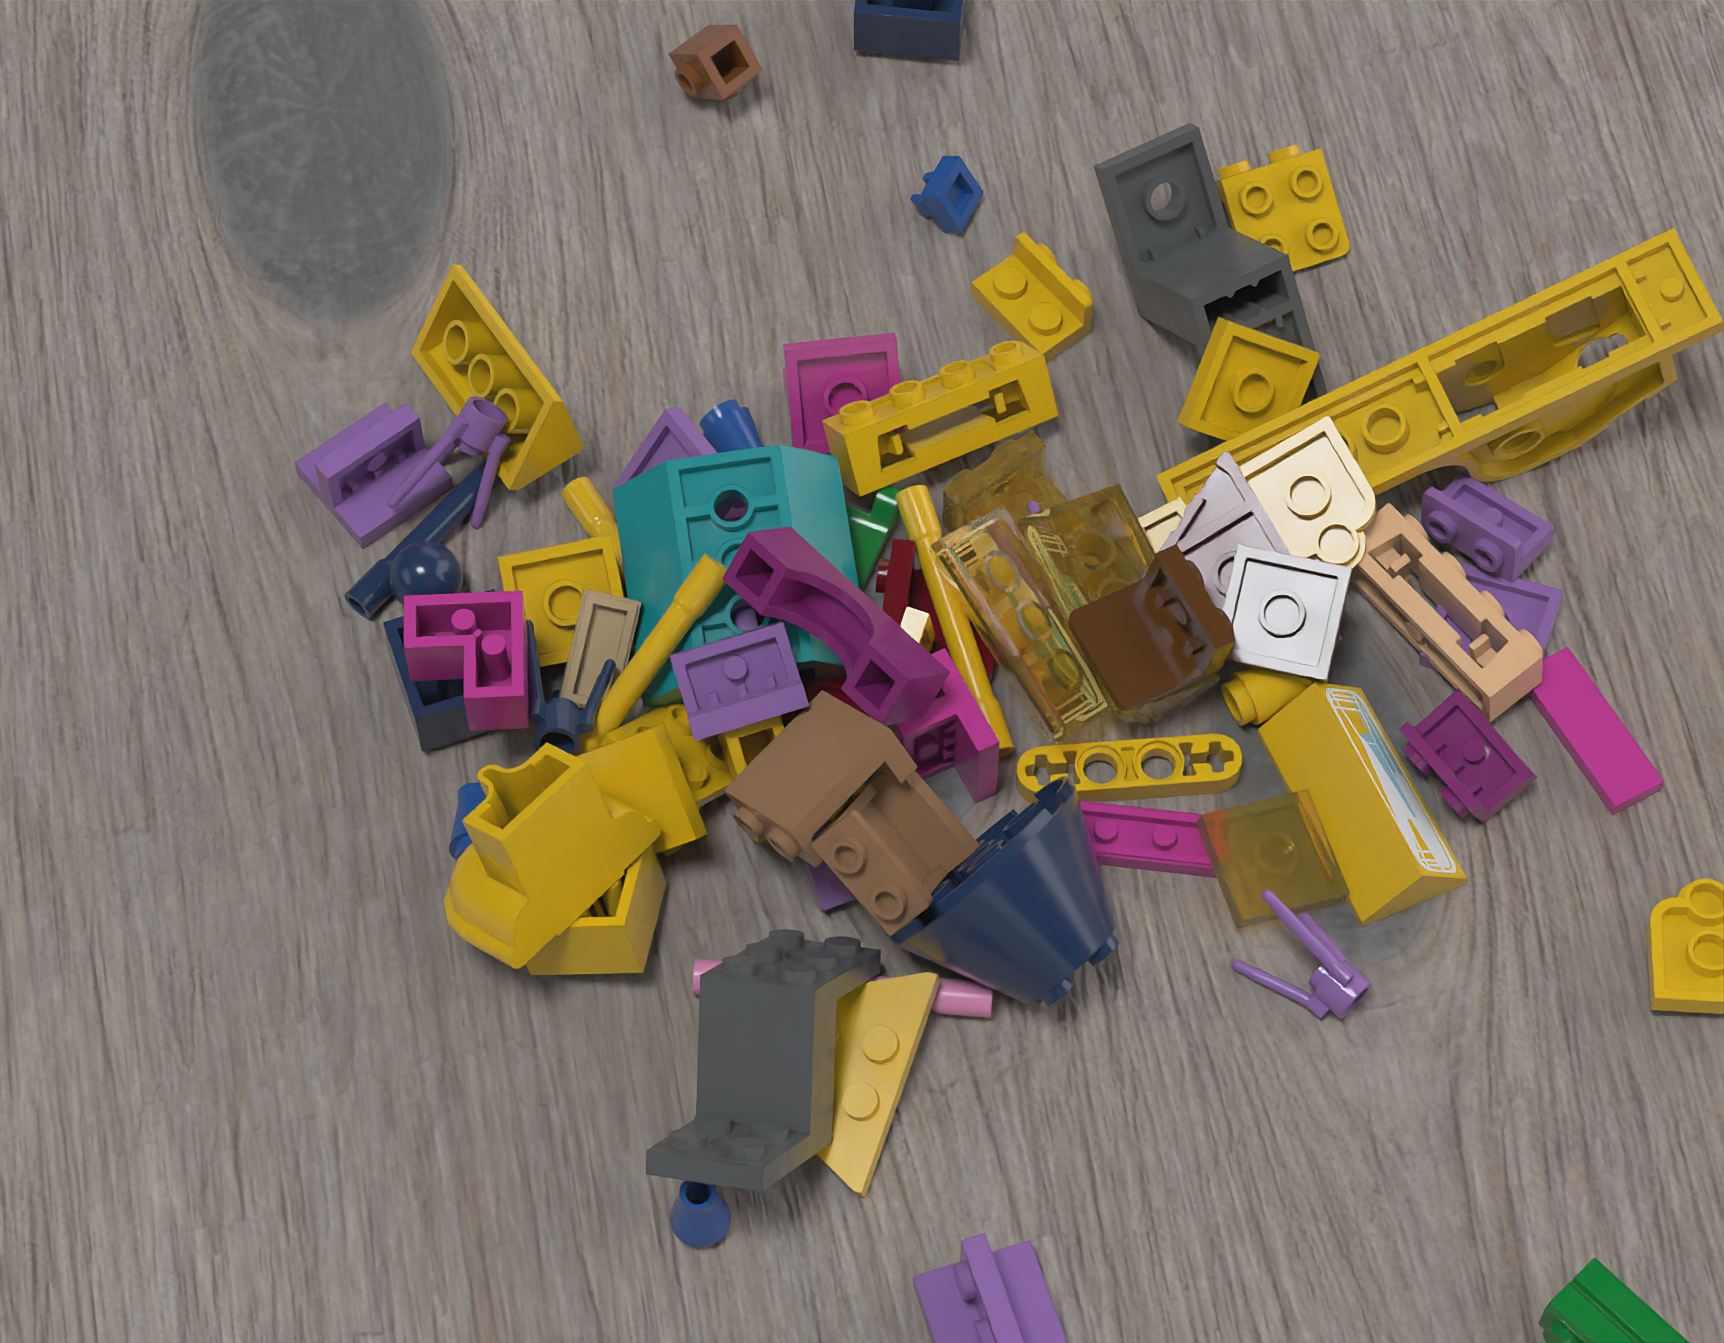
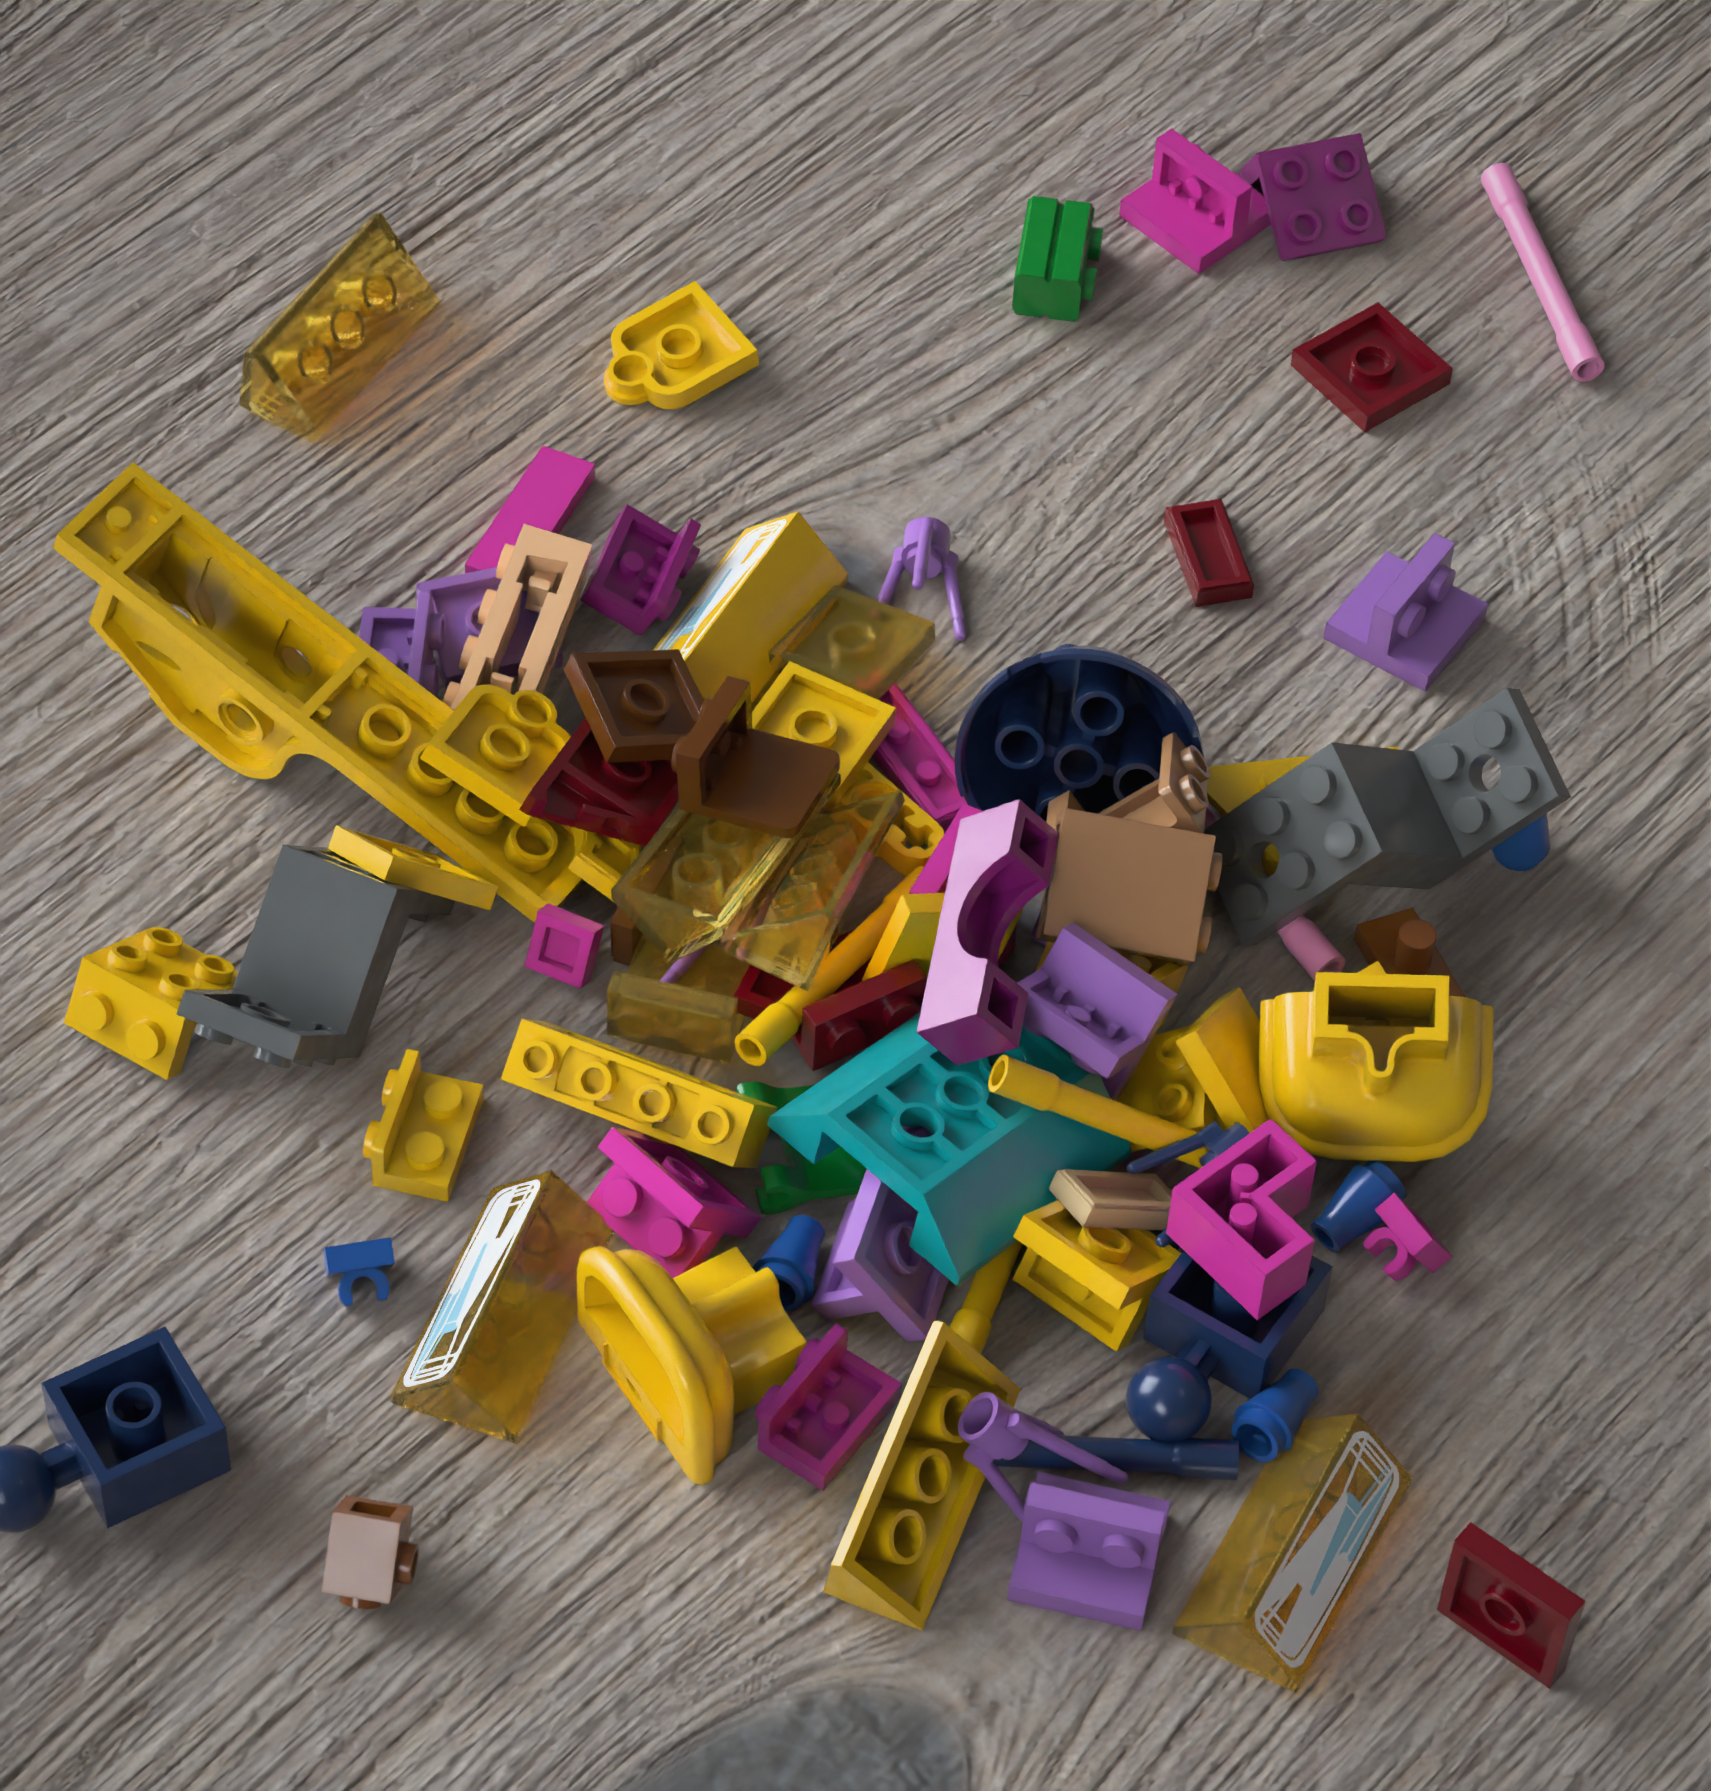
camera: 130 degrees left, 10 degrees down
none -> clear yellow slope [390,1170,614,1444]
none -> dark pink tile [524,903,604,989]
none -> yellow piece [577,1246,807,1485]
none -> yellow tile [752,661,896,805]
none -> magenta bracket [755,1323,902,1491]
none -> dark red tile [1164,499,1254,607]
none -> clear yellow slope [1172,1414,1412,1693]
none -> blue cone [1231,1368,1319,1462]
none -> dark orange tile [1354,907,1465,997]
none -> dark pink tile [1363,1193,1453,1281]
none -> dark red tile [1437,1522,1586,1689]

